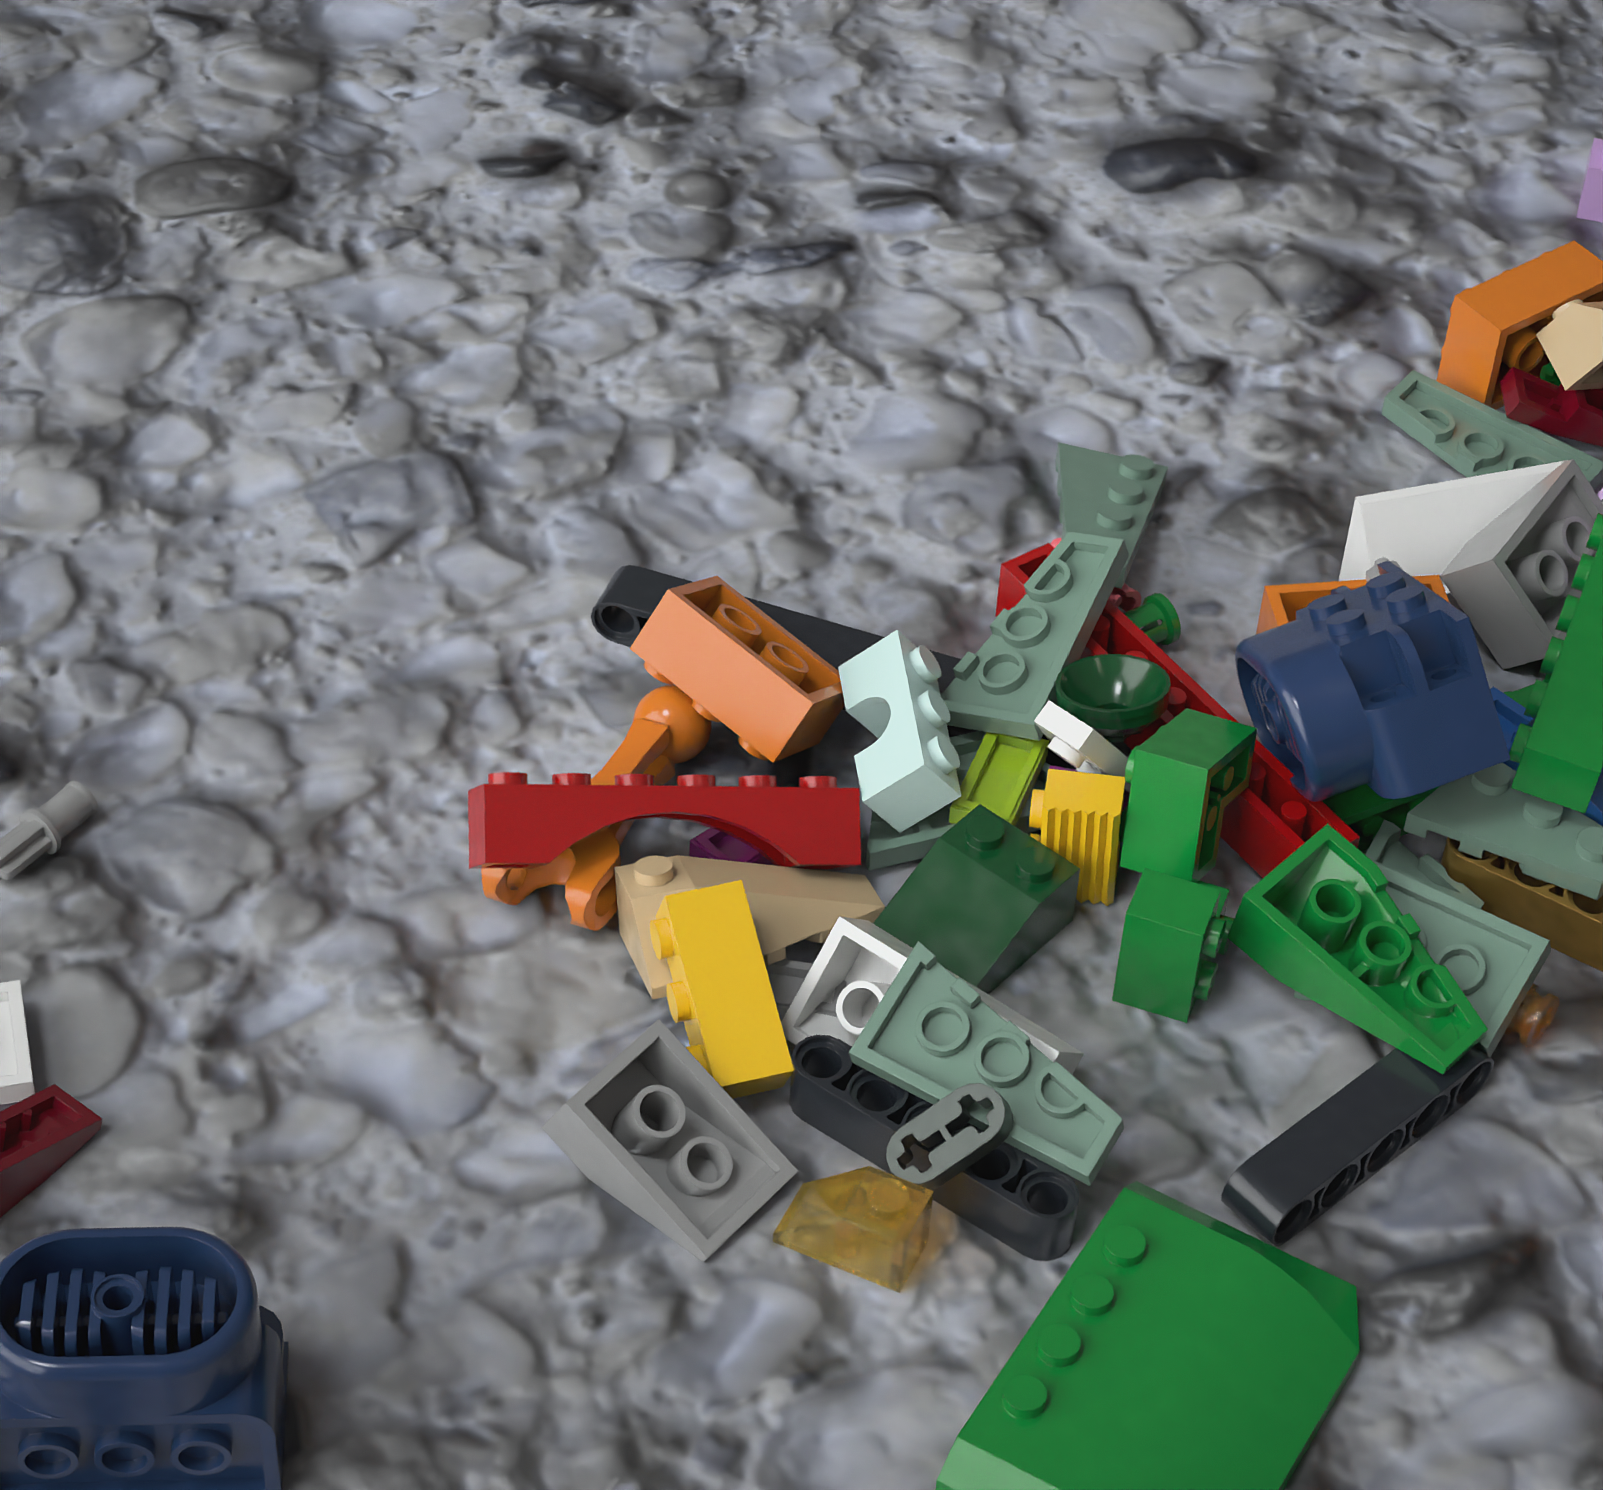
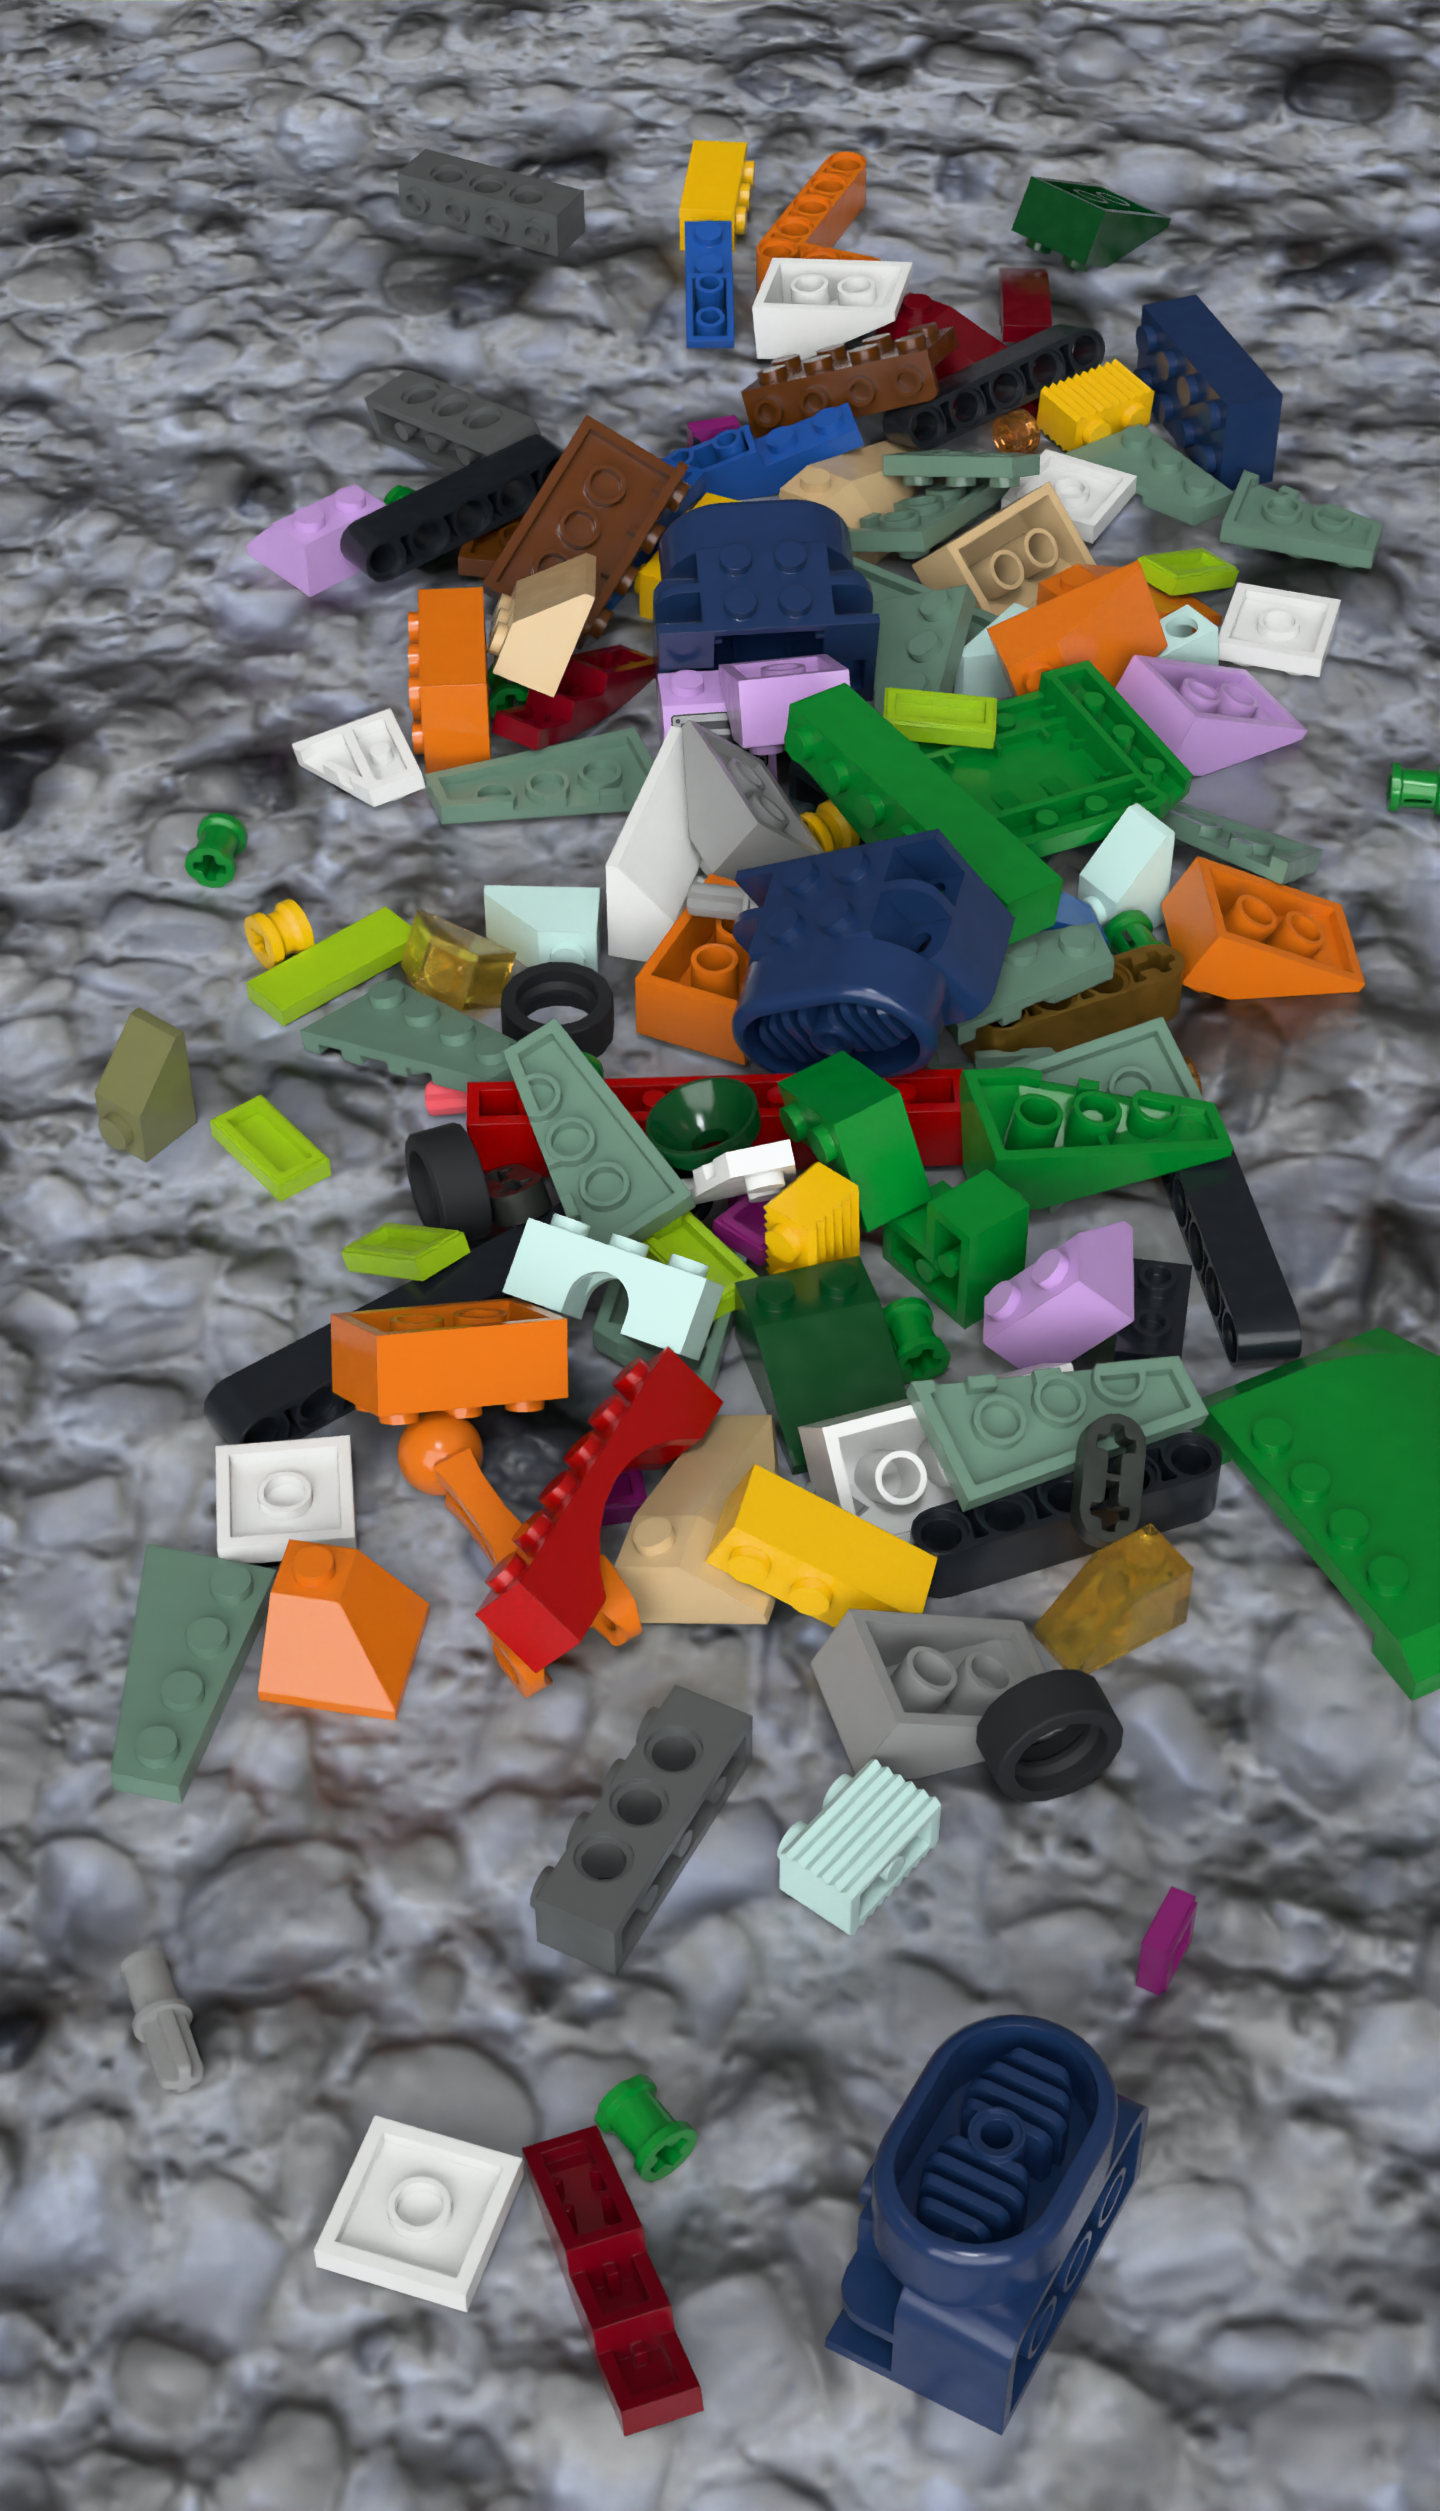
camera: 55 degrees left, 0 degrees up
none -> olive slope [94,1007,197,1163]
none -> sand green wing [111,1543,277,1804]
none -> green bush [185,813,248,888]
none -> lime tile [210,1094,331,1202]
none -> white plate [215,1435,357,1564]
none -> yellow wheel [244,898,315,969]
none -> lime tile [246,906,422,1027]
none -> orange slope [258,1539,430,1721]
none -> white wing [292,708,426,807]
none -> lime tile [341,1222,471,1281]
none -> clear yellow slope [400,910,517,1011]
none -> black tyre [405,1122,492,1243]
none -> light aqua slope [484,885,602,973]
none -> pearl dark grey beam [484,1164,553,1227]
none -> black tyre [501,962,614,1058]
none -> dark grey brick [530,1684,753,1976]
none -> green bush [594,2074,697,2182]
none -> light aqua brick [777,1759,941,1935]
none -> green bush [882,1297,951,1383]
none -> black tyre [976,1669,1124,1802]
none -> lavender slope [983,1221,1134,1369]
none -> black brick [1114,1258,1192,1362]
none -> magenta tile [1136,1886,1198,1996]

